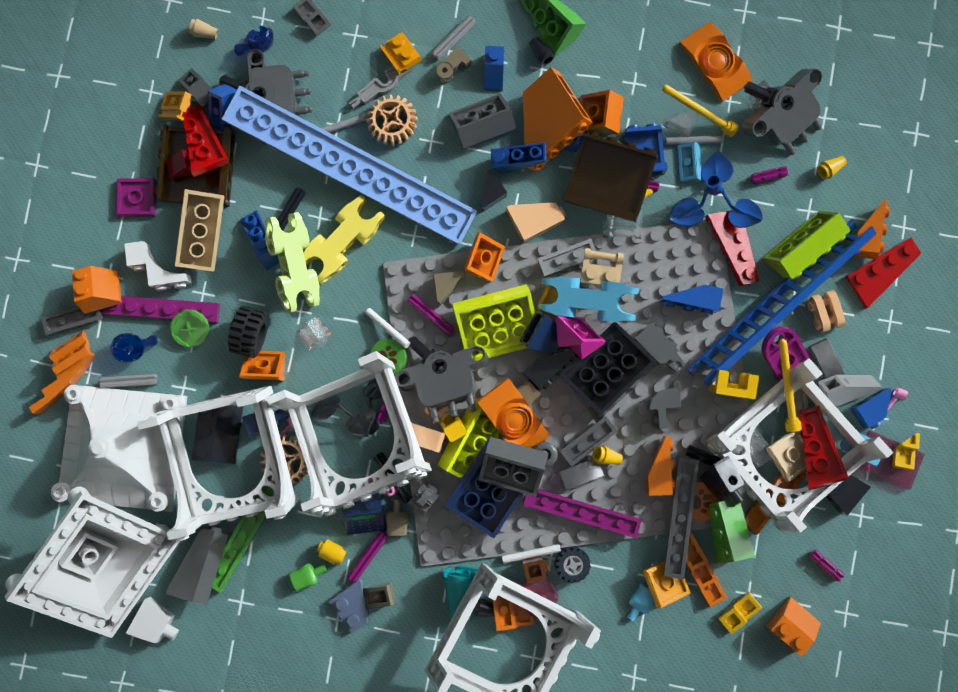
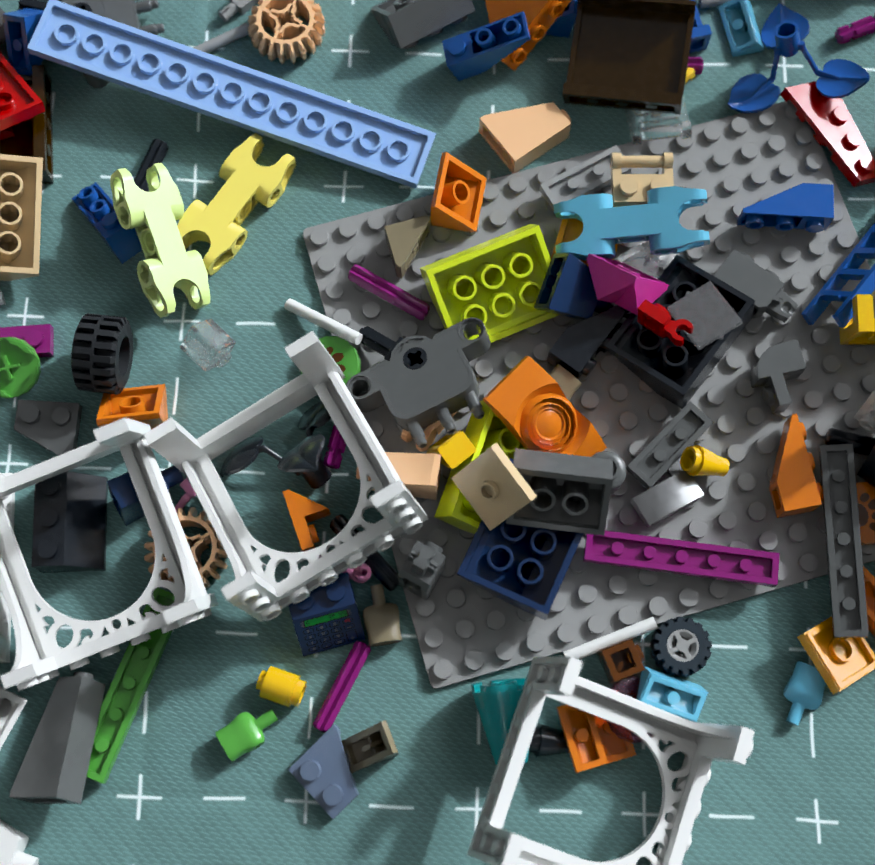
camera: 10 degrees left, 10 degrees down
black slope [481,170,507,211] -> none
none -> dark grey wing [14,400,82,456]
none -> orange slope [282,489,331,552]
none -> tan plate [451,443,537,531]
none -> medium azure slope [637,666,708,722]
none -> red plate [638,299,694,346]
none -> clear piece [667,281,742,350]

